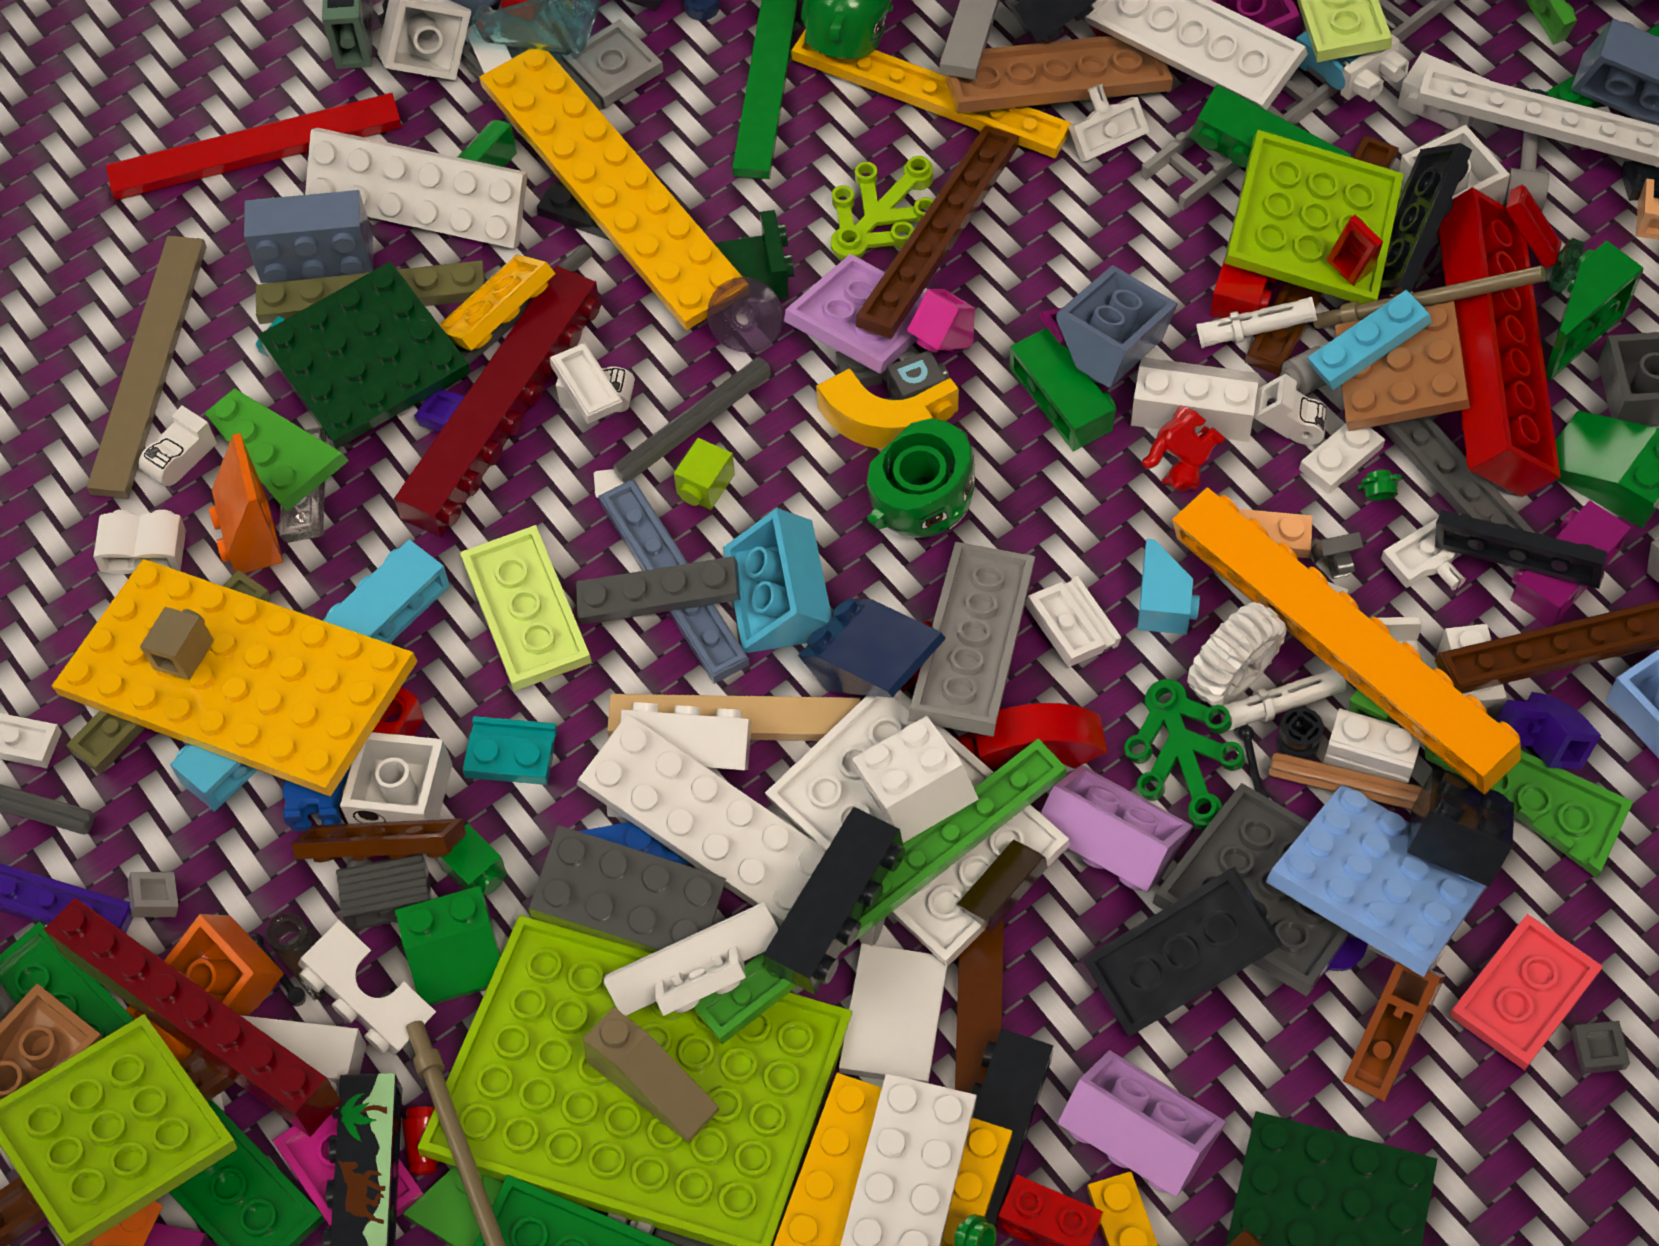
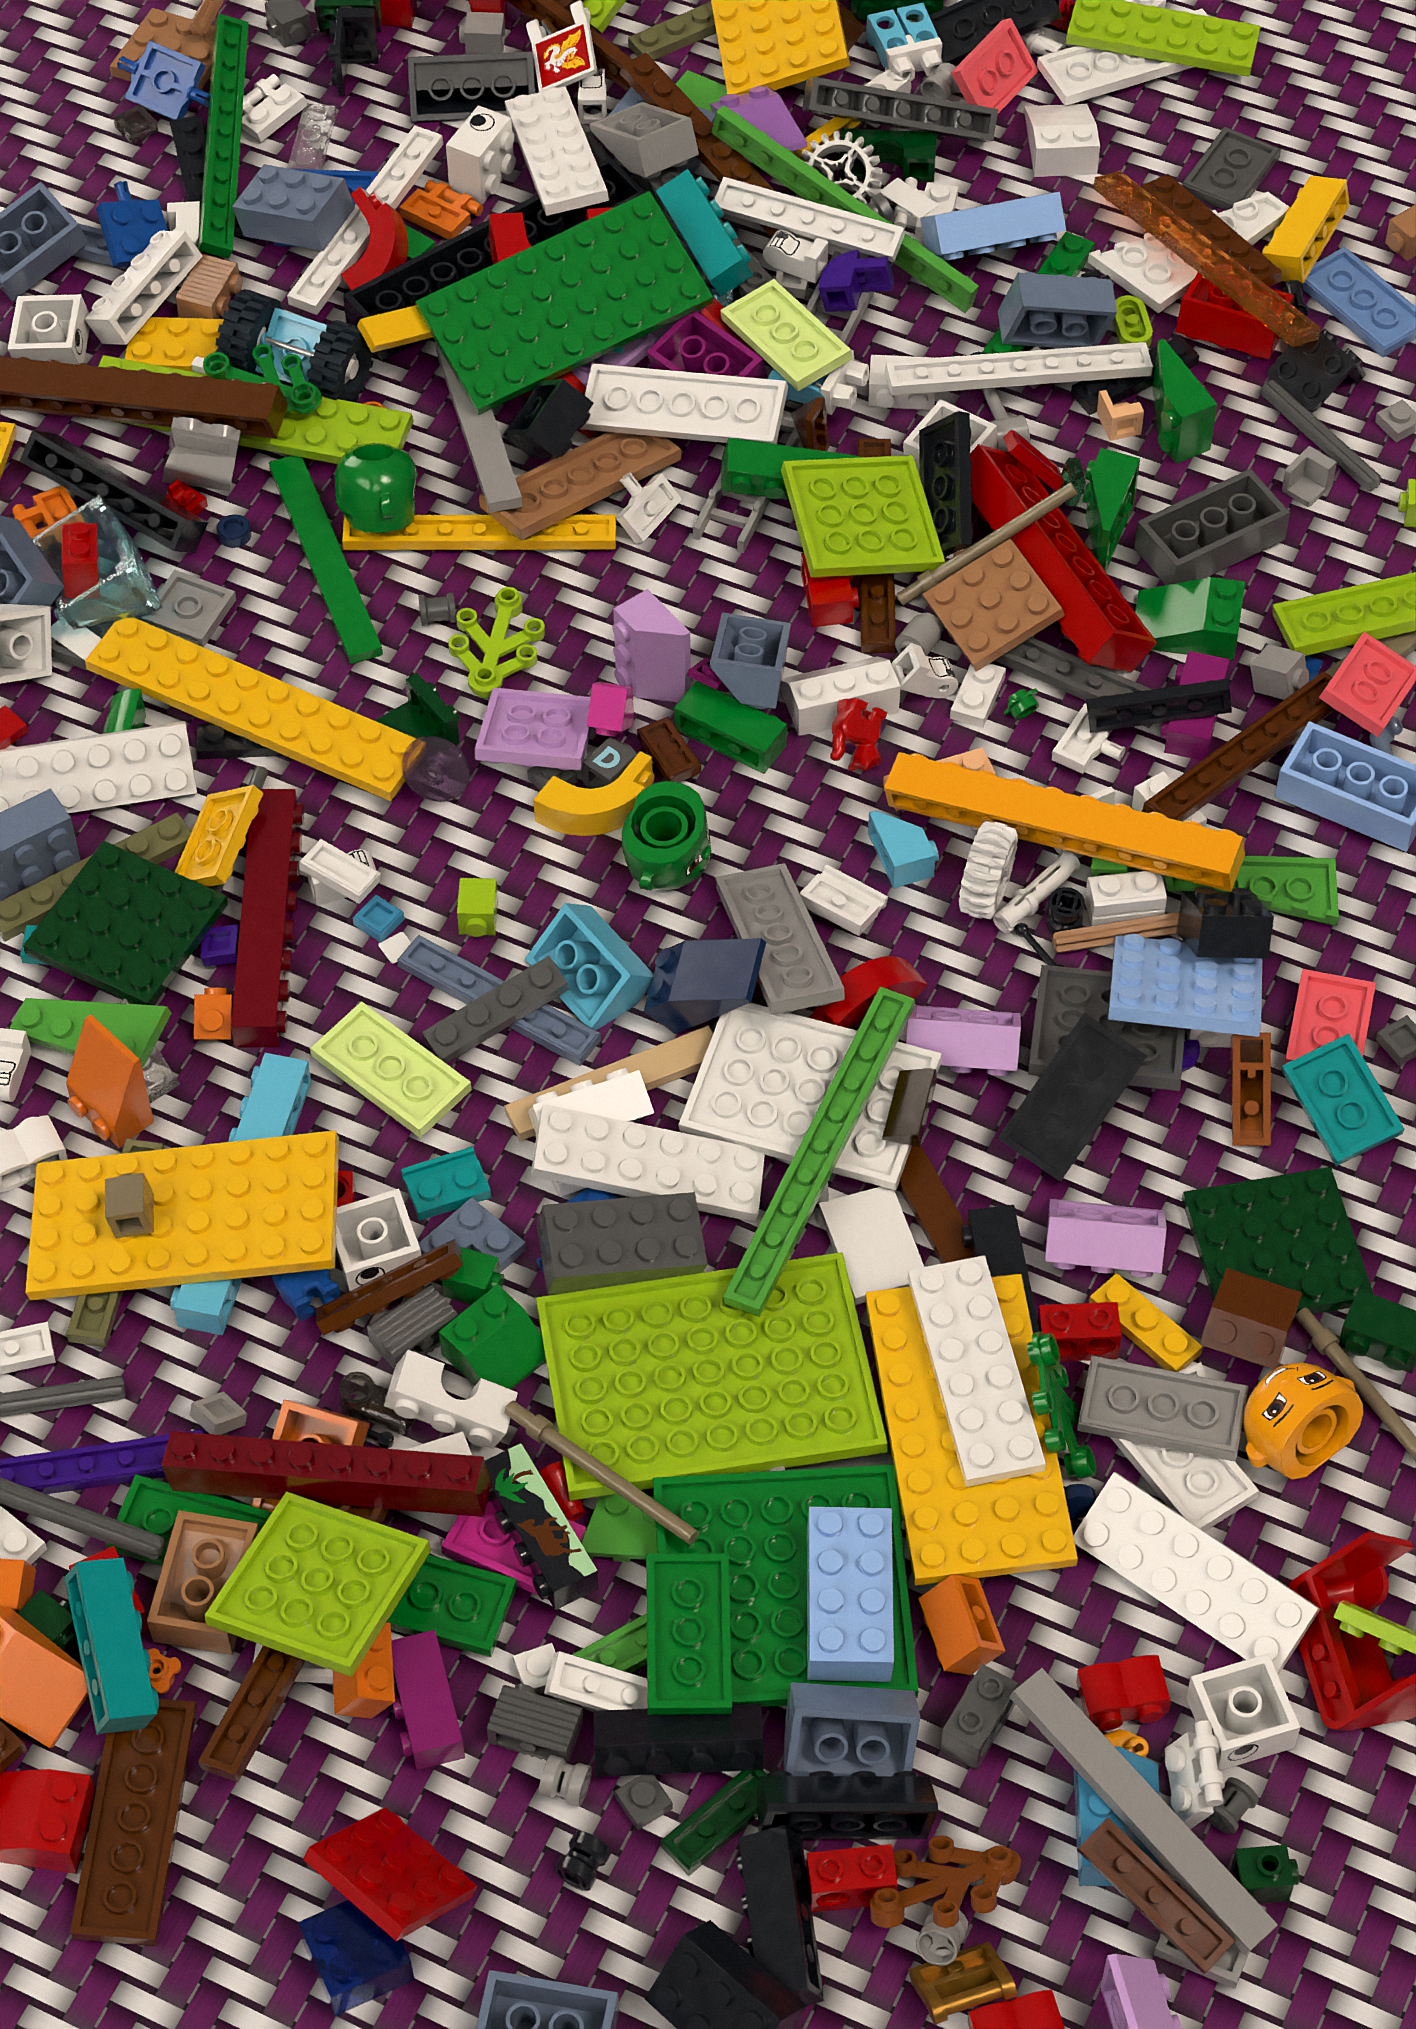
camera: 30 degrees left, 5 degrees down
dark tan slope [583,1007,719,1143] -> none
white bracket [604,903,779,1016] -> none
dark grey axle [613,357,771,483] -> none
black brick [763,806,905,995] -> none
white brick [852,716,979,843] -> none
reddish brown plate [856,125,1019,339] -> none
green plant [1124,679,1246,831] -> none
white pin [1196,296,1317,348] -> none
medium azure plate [1308,290,1432,390] -> none
dark grey tile [1311,532,1363,579] -> none
red slope [1326,215,1383,286] -> none
dark purple brick [1496,692,1601,769] -> none
none -> orange bracket [194,988,234,1040]
none -> dark azure tile [353,895,405,943]
none -> dark grey bush [418,592,456,626]
none -> sand blue plate [418,1197,526,1273]
none -> lavender slope [612,589,691,702]
none -> reddish brown plate [637,716,701,783]
none -> reddish brown slope [791,397,830,451]
none -> teal plate [1281,1033,1404,1166]

